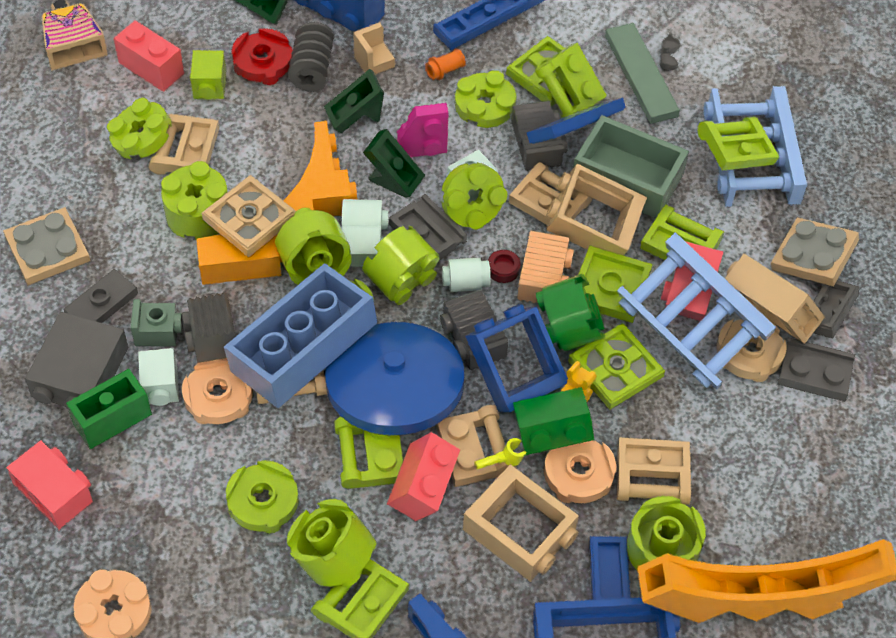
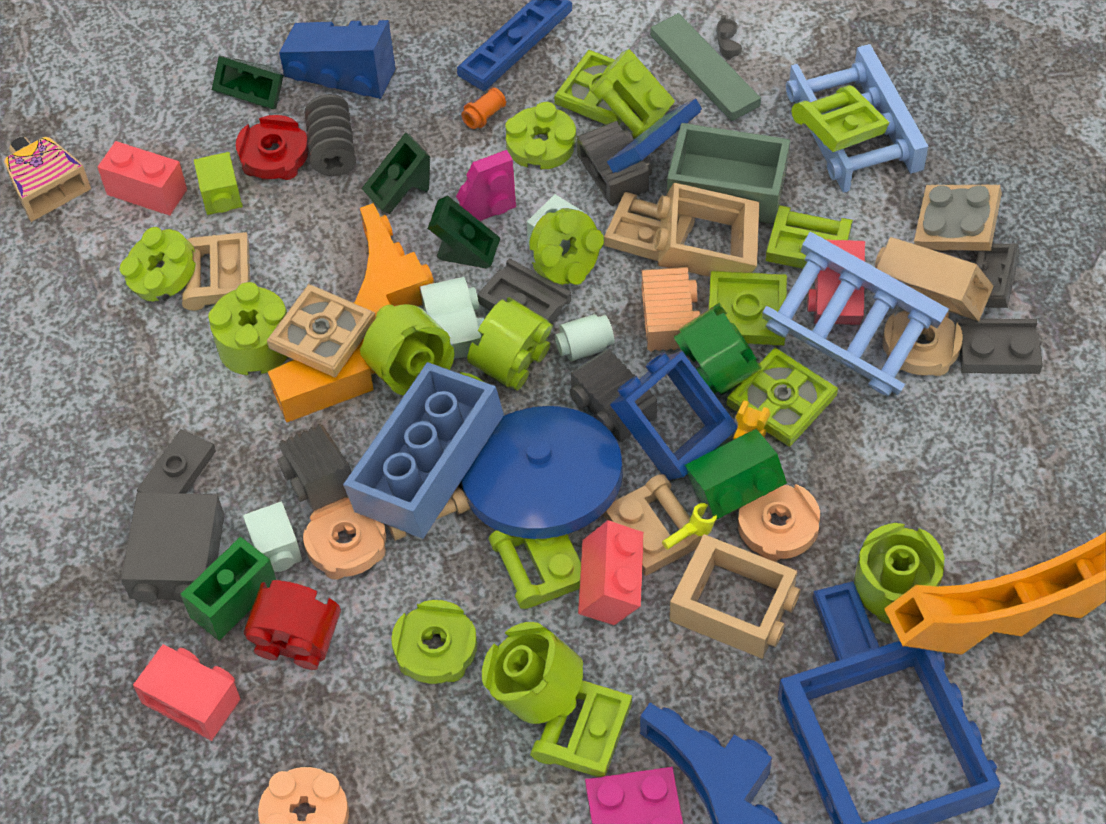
camera: 10 degrees left, 0 degrees up
light grey piece [3,207,90,285] -> none
sand green brick [130,299,183,346] -> none
tan panel [353,23,395,74] -> none
dark red tile [488,250,520,283] -> none
tan plate [617,437,691,505] -> none
none -> red brick [244,580,341,670]

